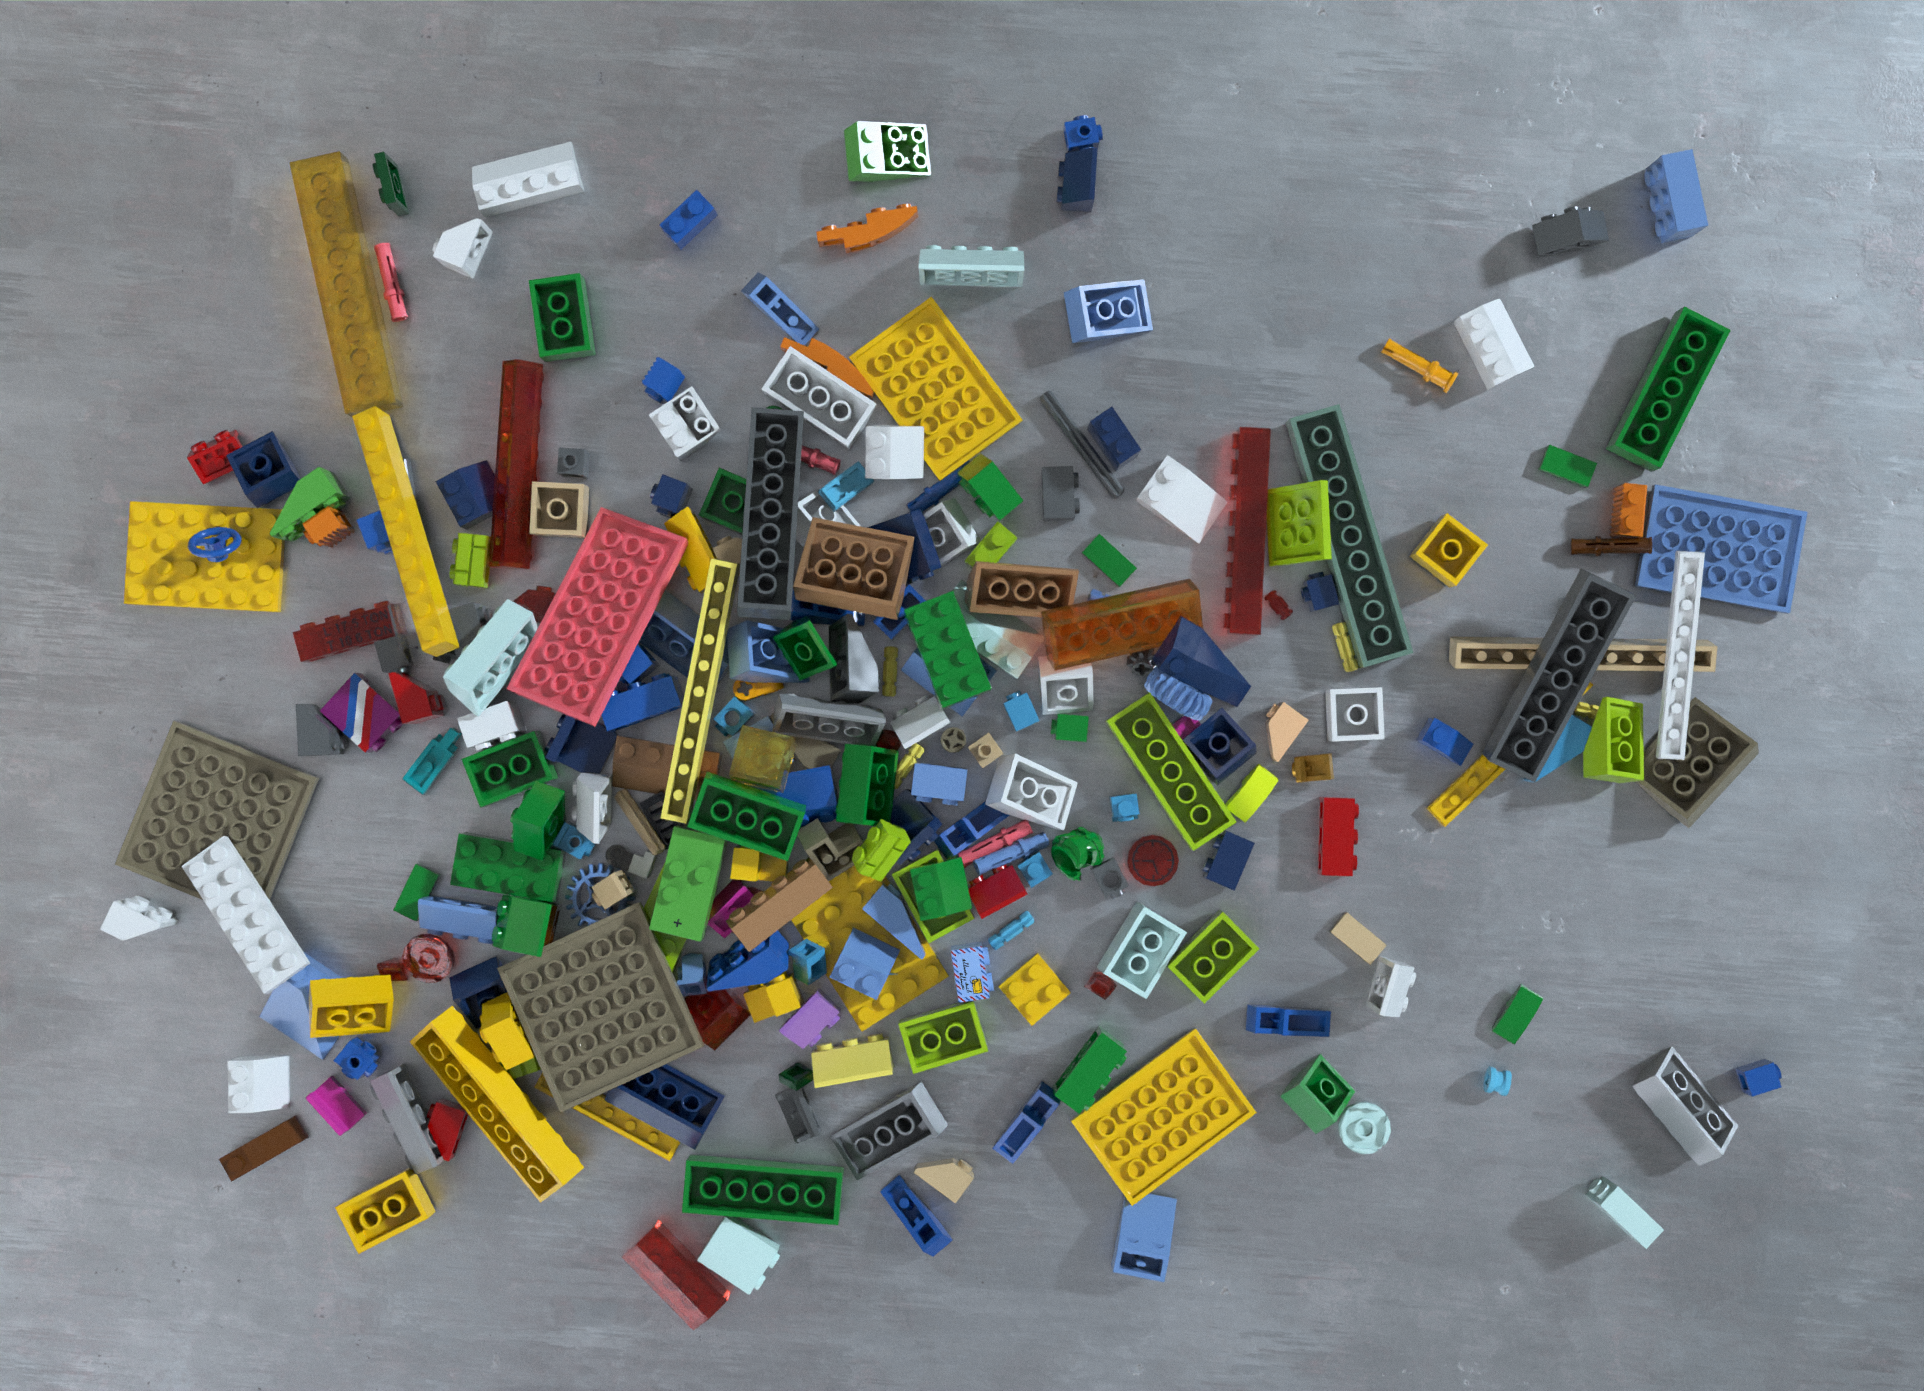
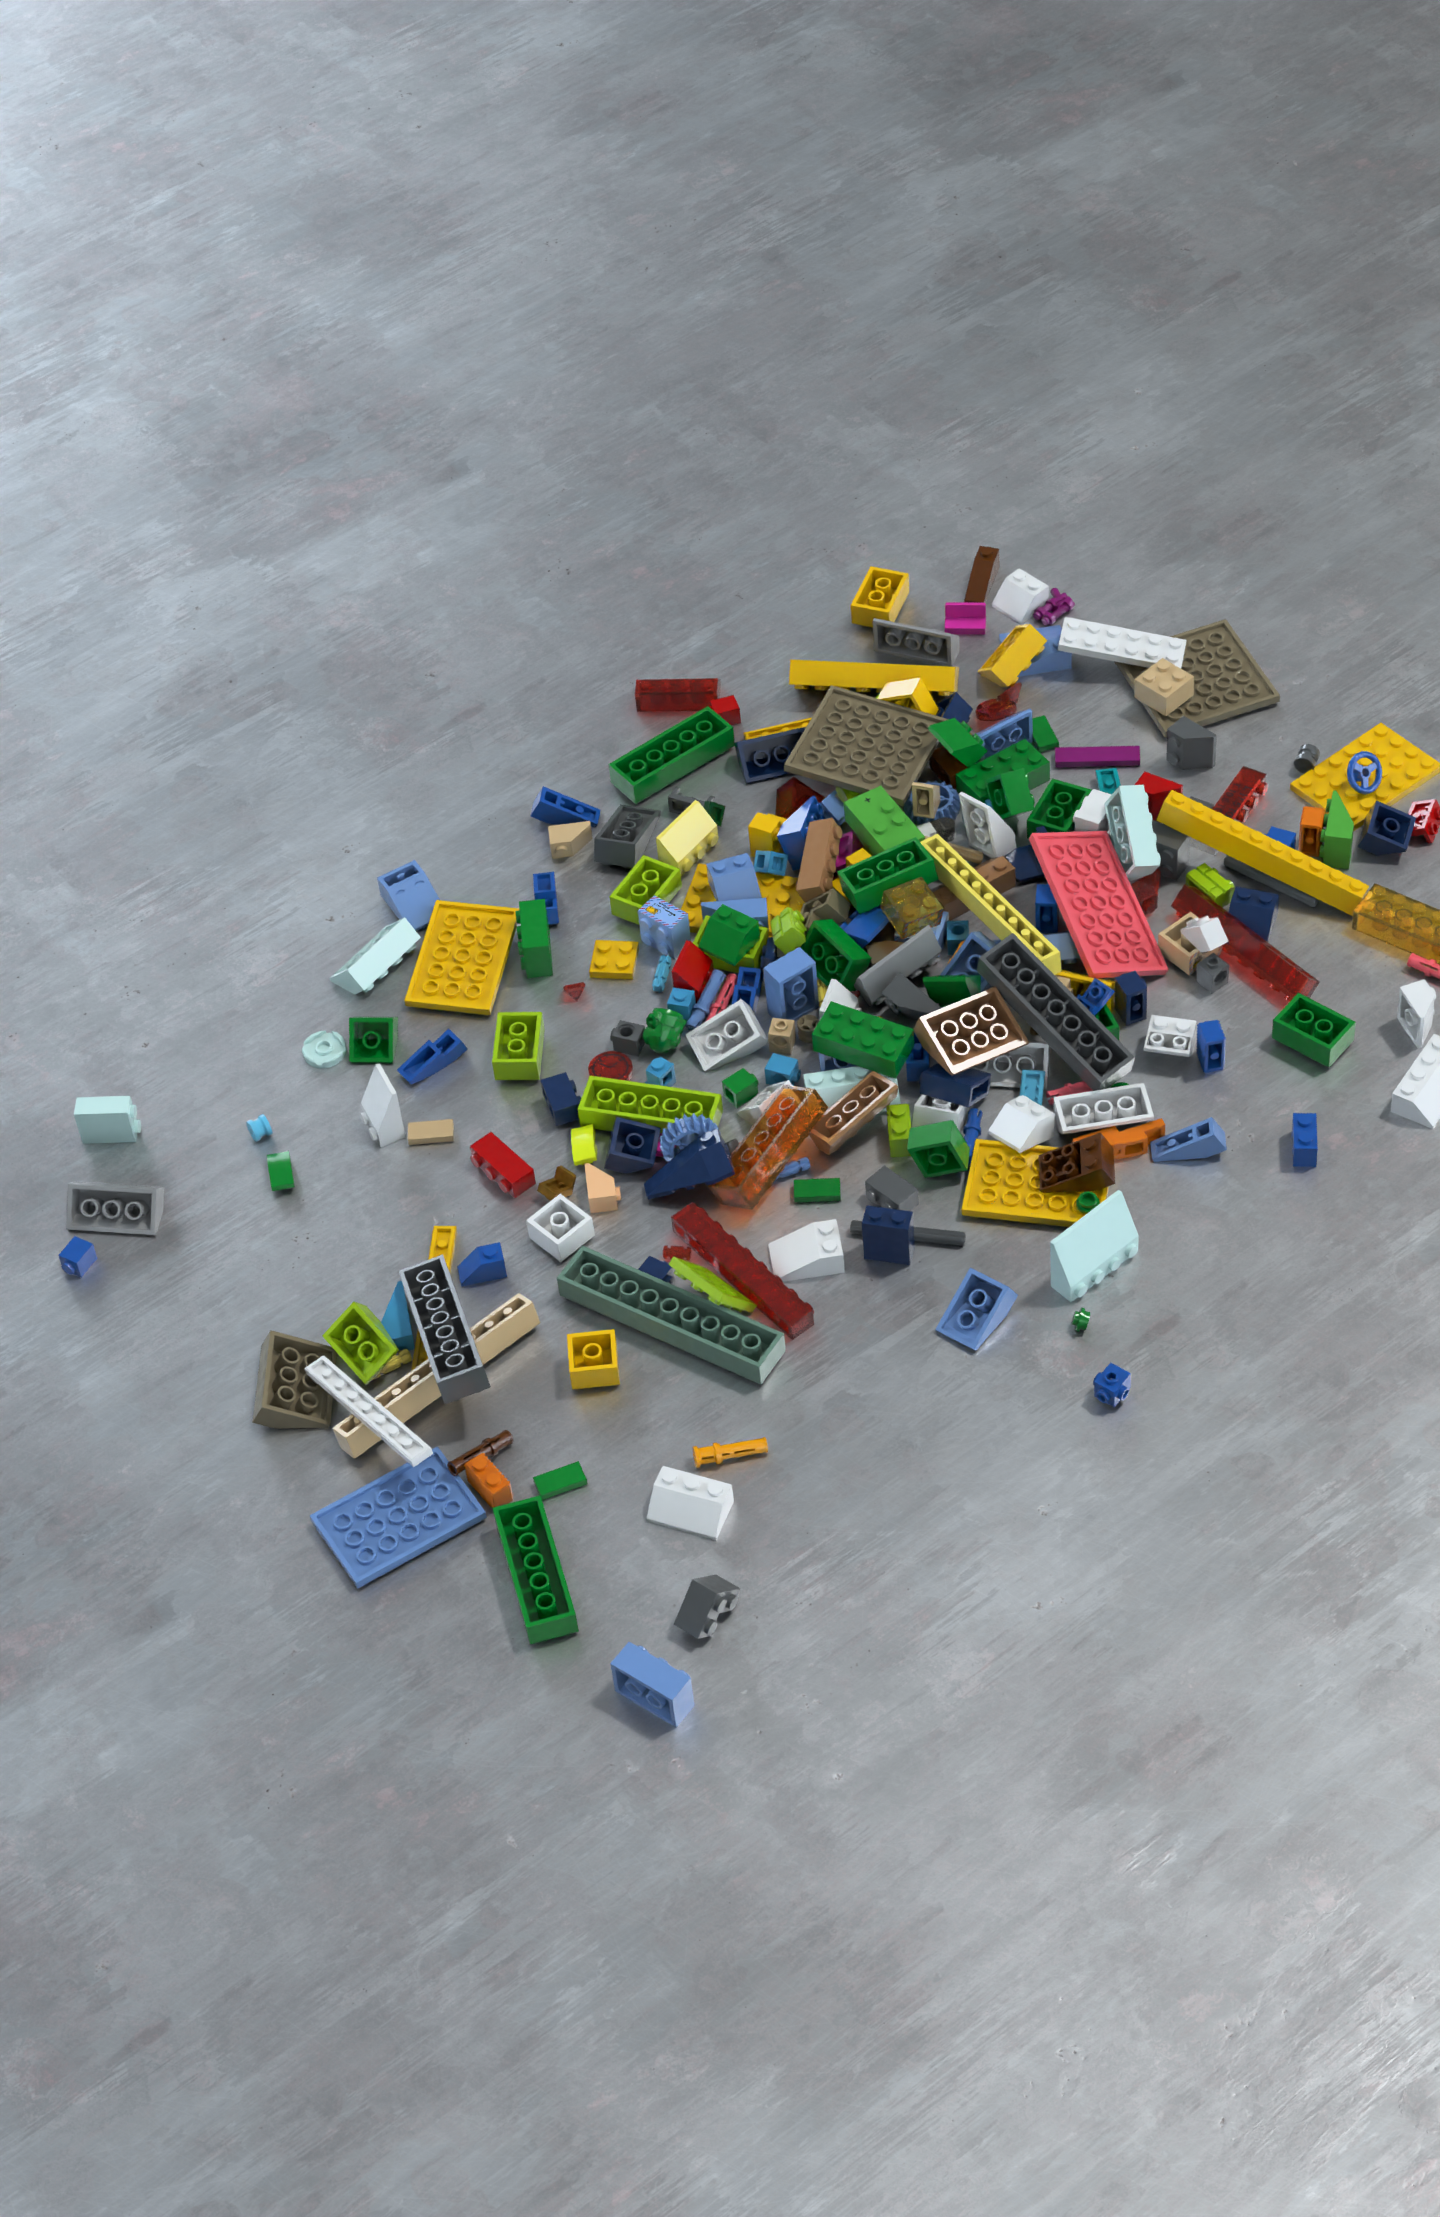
camera: 140 degrees right, 40 degrees down
white slope [100,896,179,941] -> none
panel [320,673,403,753] -> none
blue brick [333,1037,381,1080] -> none
red slope [427,1098,469,1161] -> none
blue brick [602,673,684,731] -> none
light aqua brick [697,1216,780,1295] -> none
medium lavender slope [779,988,841,1049] -> none
orange slope [816,204,918,254] -> none
bright green slope [844,121,931,182] -> none
dark blue slope [1057,148,1098,212] -> none
light aqua slope [1097,901,1187,999] -> none
none -> light aqua slope [329,917,421,994]
none -> red brick [710,695,741,726]
none -> magenta piece [1033,588,1075,626]
none -> reddish brown slope [1039,1132,1115,1193]
none -> magenta tile [1055,746,1140,767]
none -> green plate [1072,1307,1090,1331]
none -> blue slope [1076,978,1115,1016]
none -> green plate [1076,1191,1100,1214]
none -> tan brick [1134,658,1194,717]
none -> white slope [1180,916,1229,952]
none -> dark grey wheel [1294,744,1320,774]

